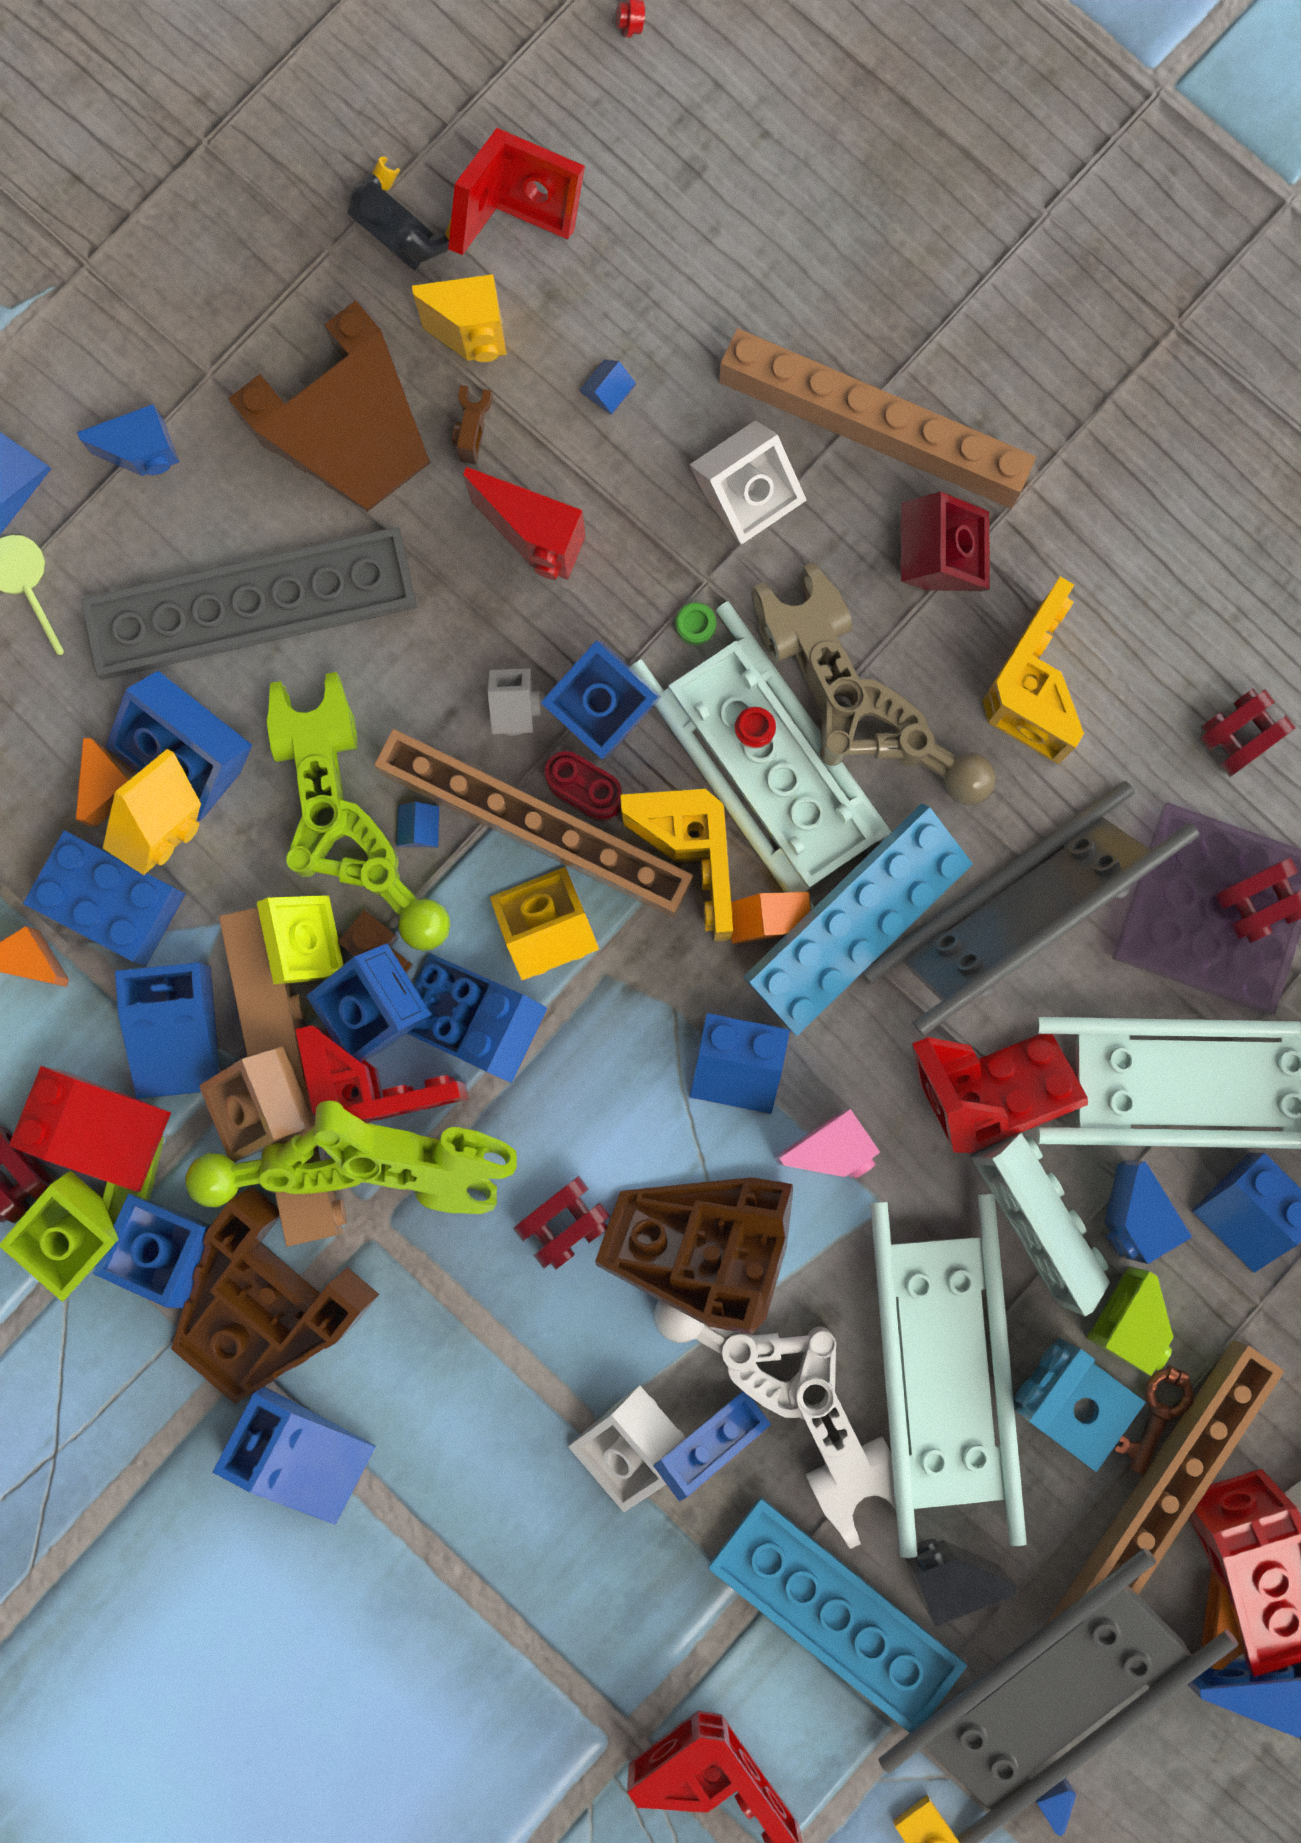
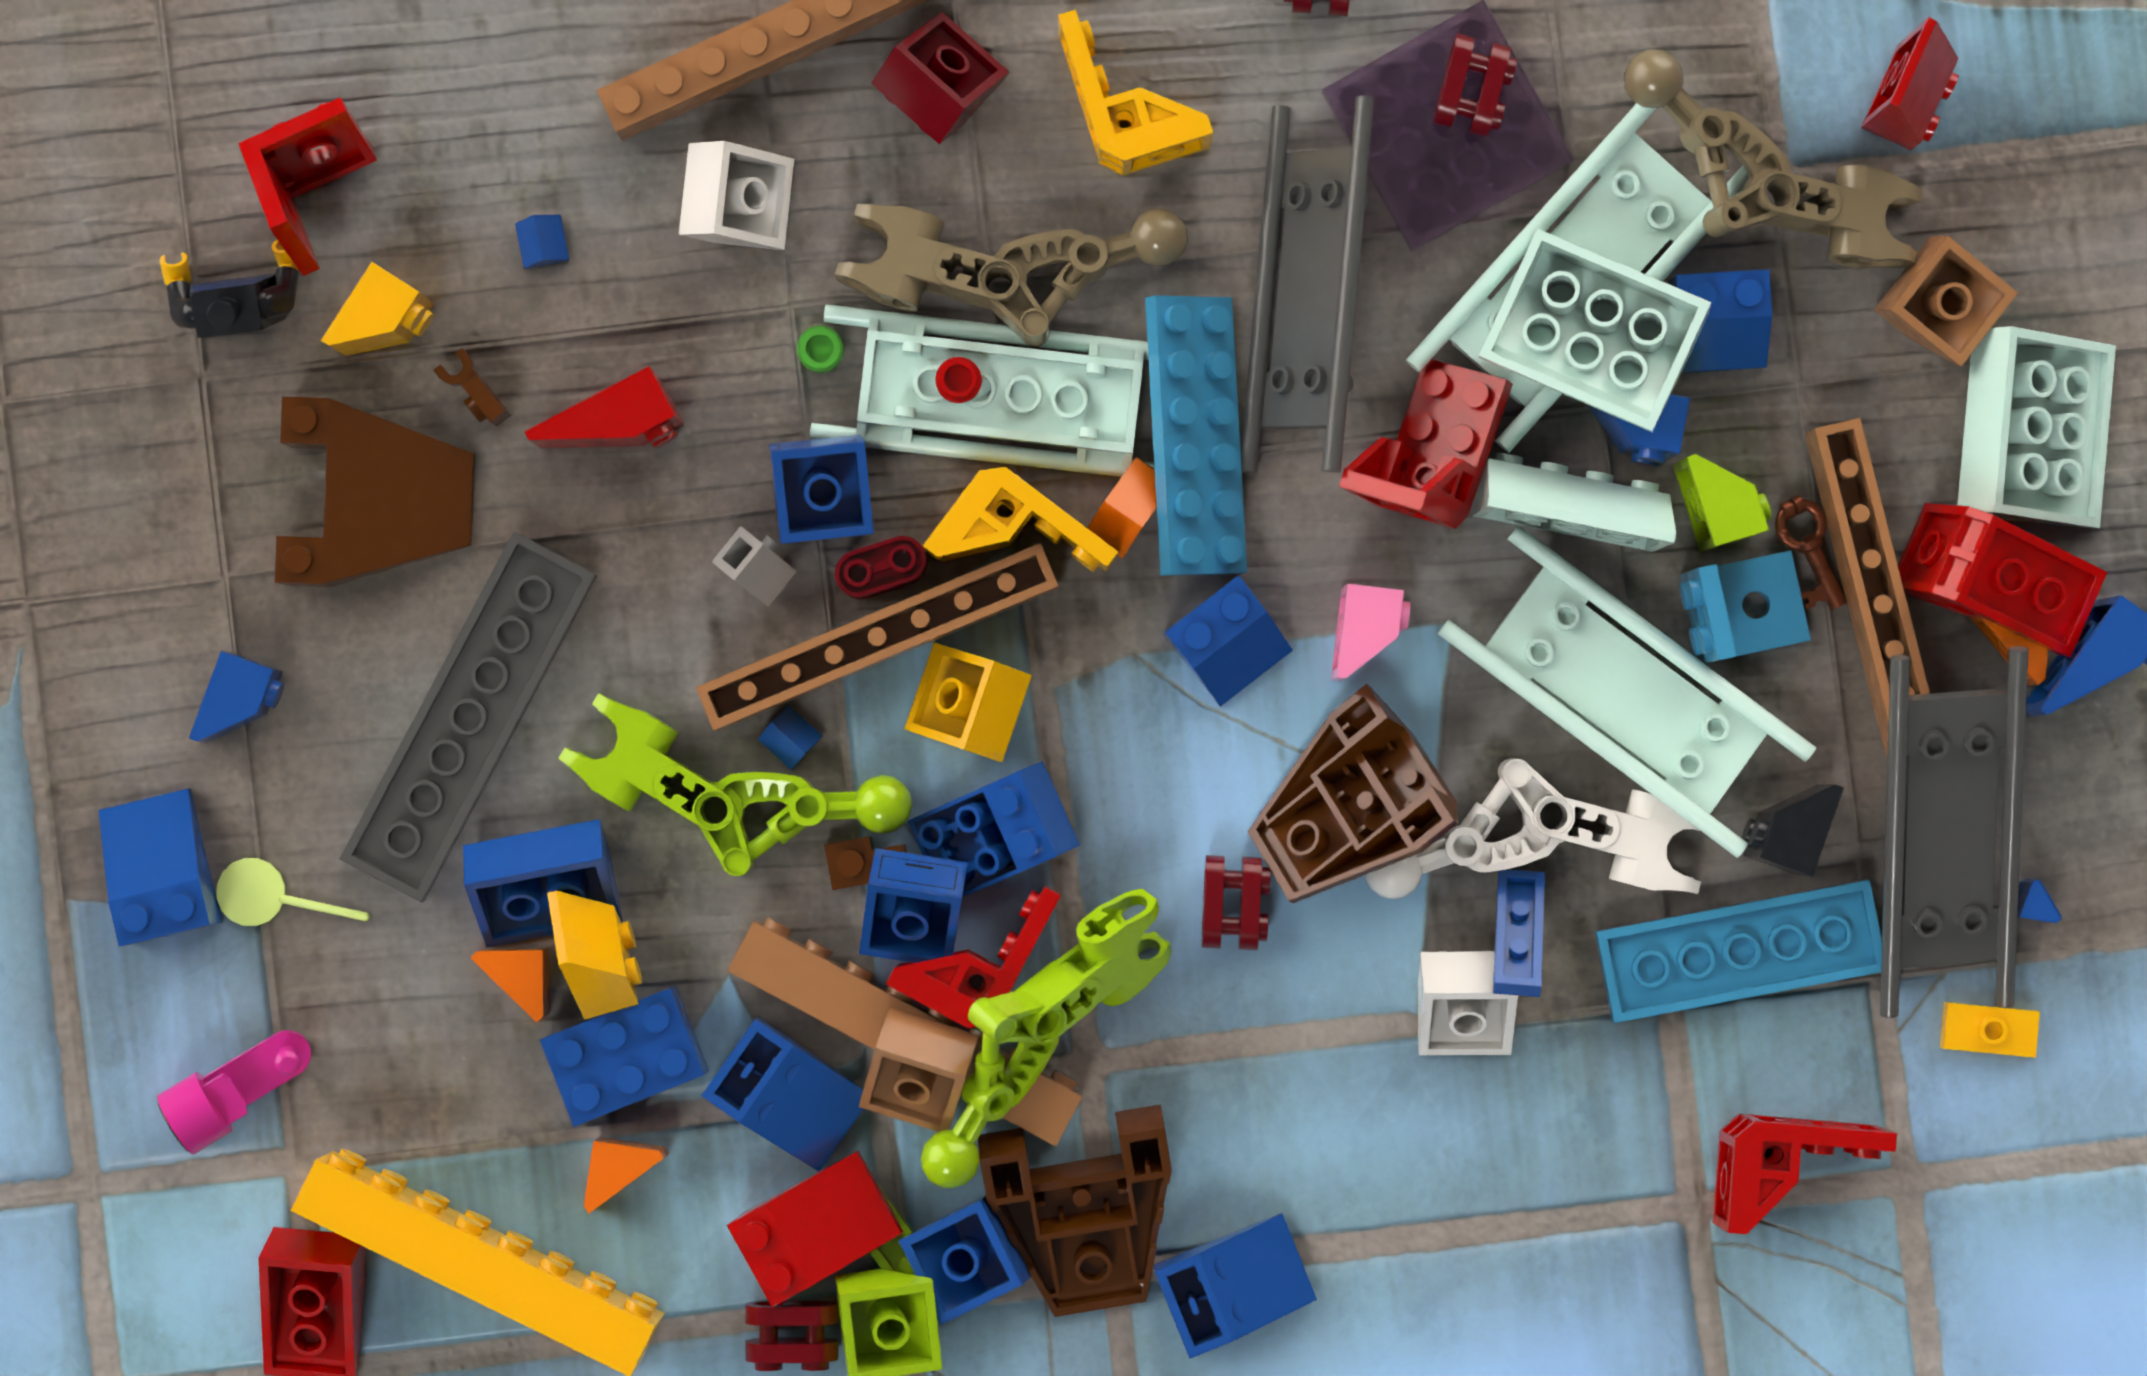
camera: 55 degrees left, 5 degrees up
neon yellow plate [257,895,344,984] -> none
none -> light aqua slope [1479,228,1711,432]

